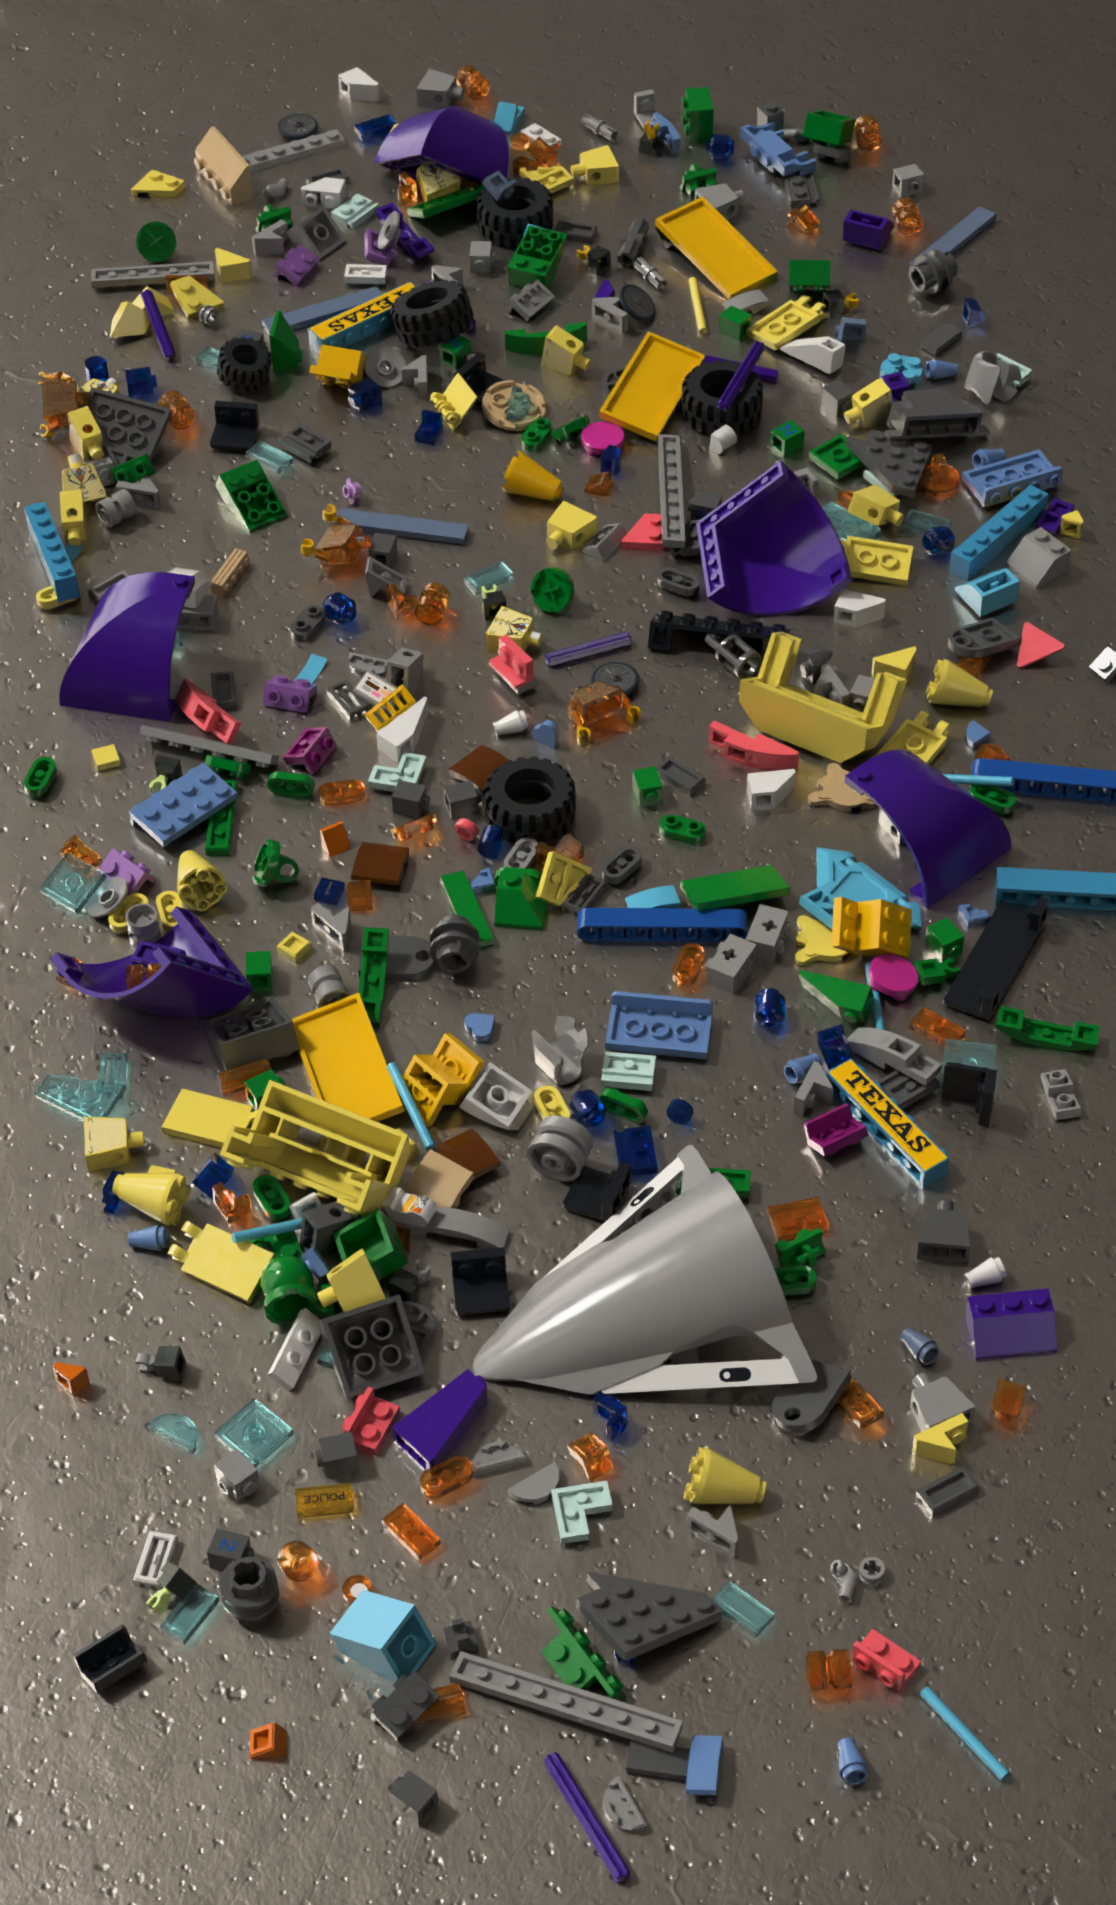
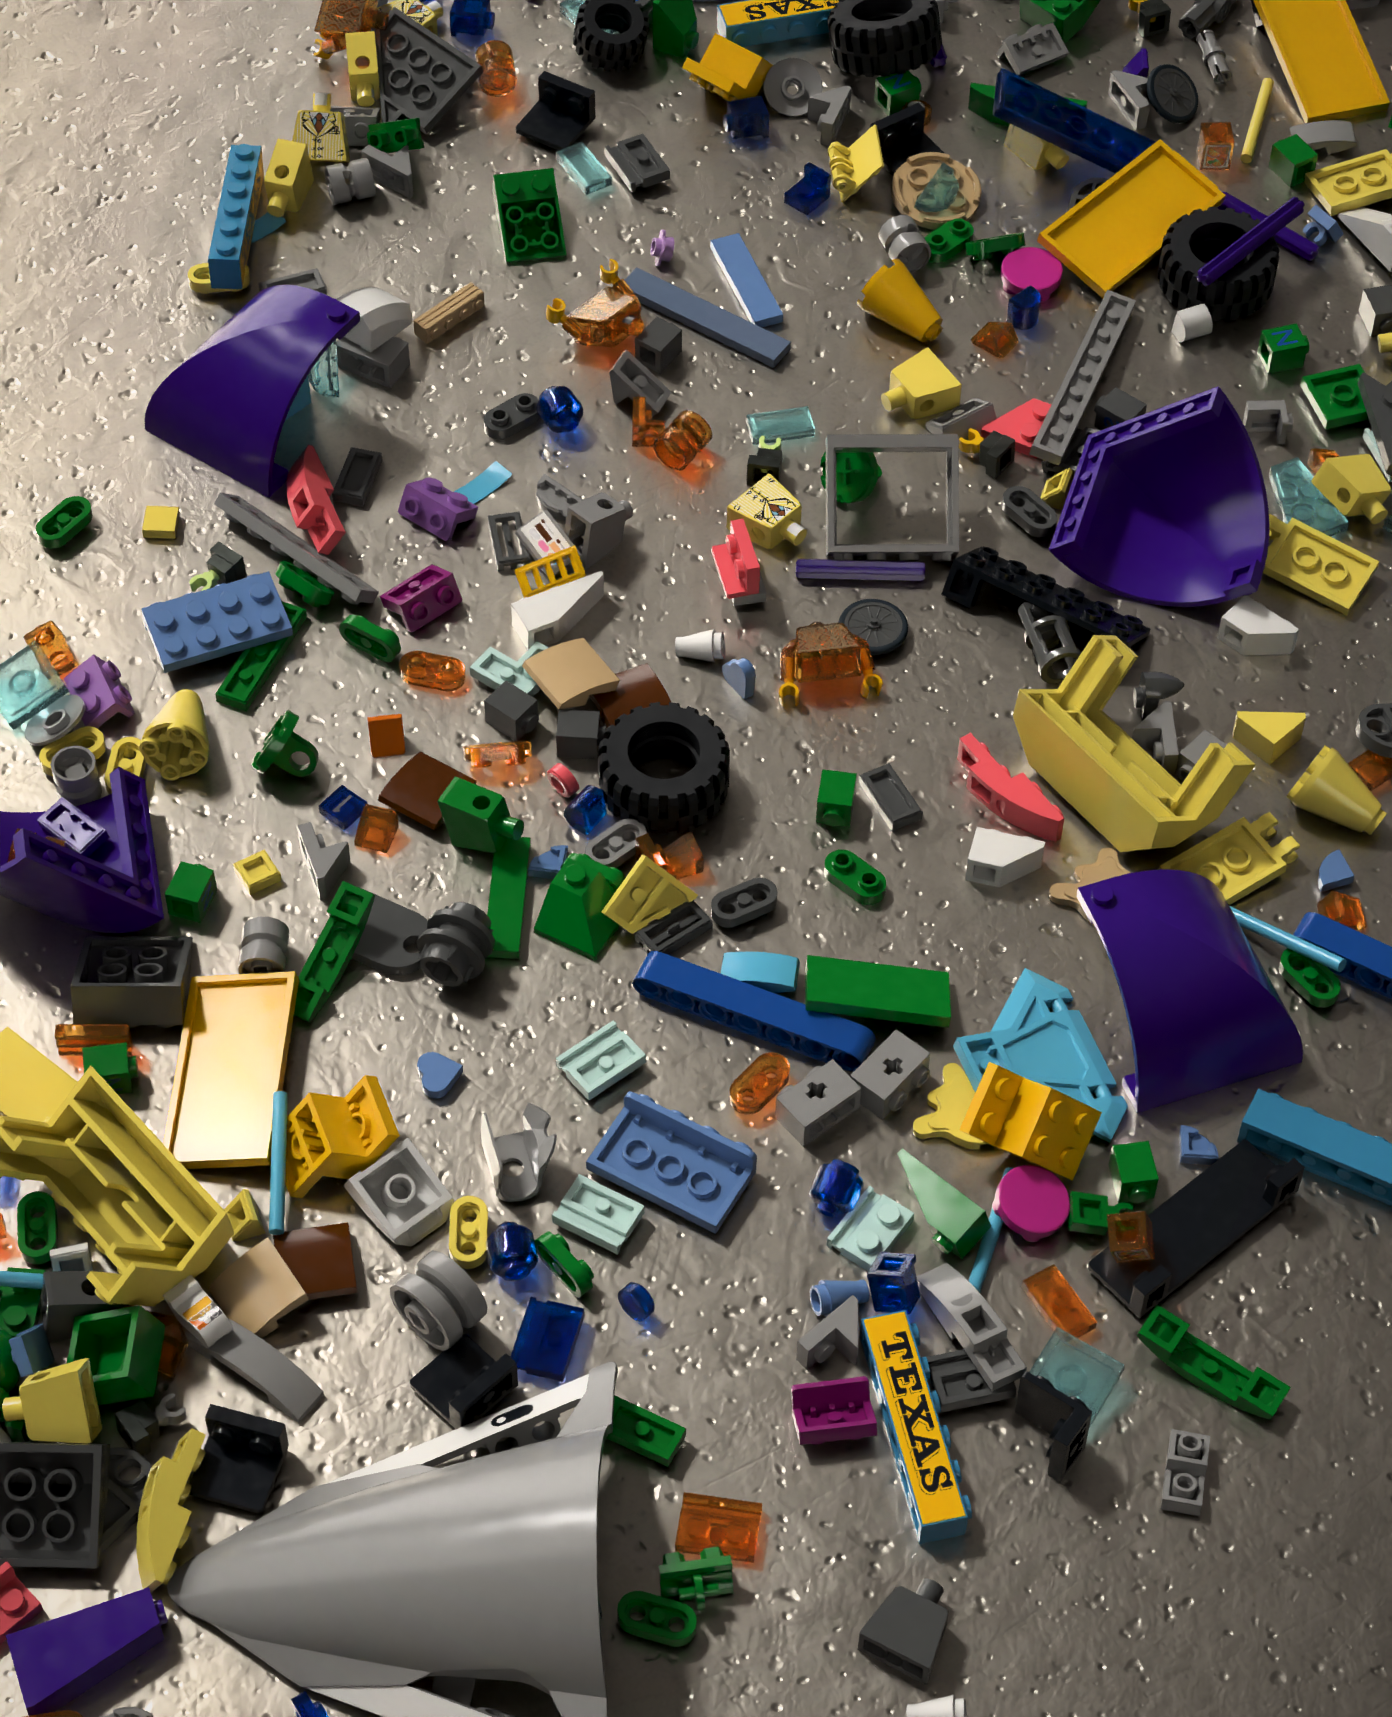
camera: 20 degrees right, 5 degrees up
none -> light yellow slope [136,1428,206,1593]
none -> green torso [437,777,524,853]
none -> tan slope [522,638,620,710]
none -> light aqua plate [556,1020,646,1101]
none -> medium blue tile [710,233,783,328]
none -> light grey window [825,434,959,562]
none -> light aqua plate [826,1186,914,1274]
none -> light grey wheel [879,215,931,273]
none -> pearl dark grey piece [959,428,1015,479]
none -> clear blue tile [993,68,1155,174]
none -> light yellow slope [1040,468,1074,510]
none -> clear orange brick [1107,1211,1155,1263]
none -> clear orange brick [1197,122,1234,170]
none -> medium blue tile [1303,205,1344,247]

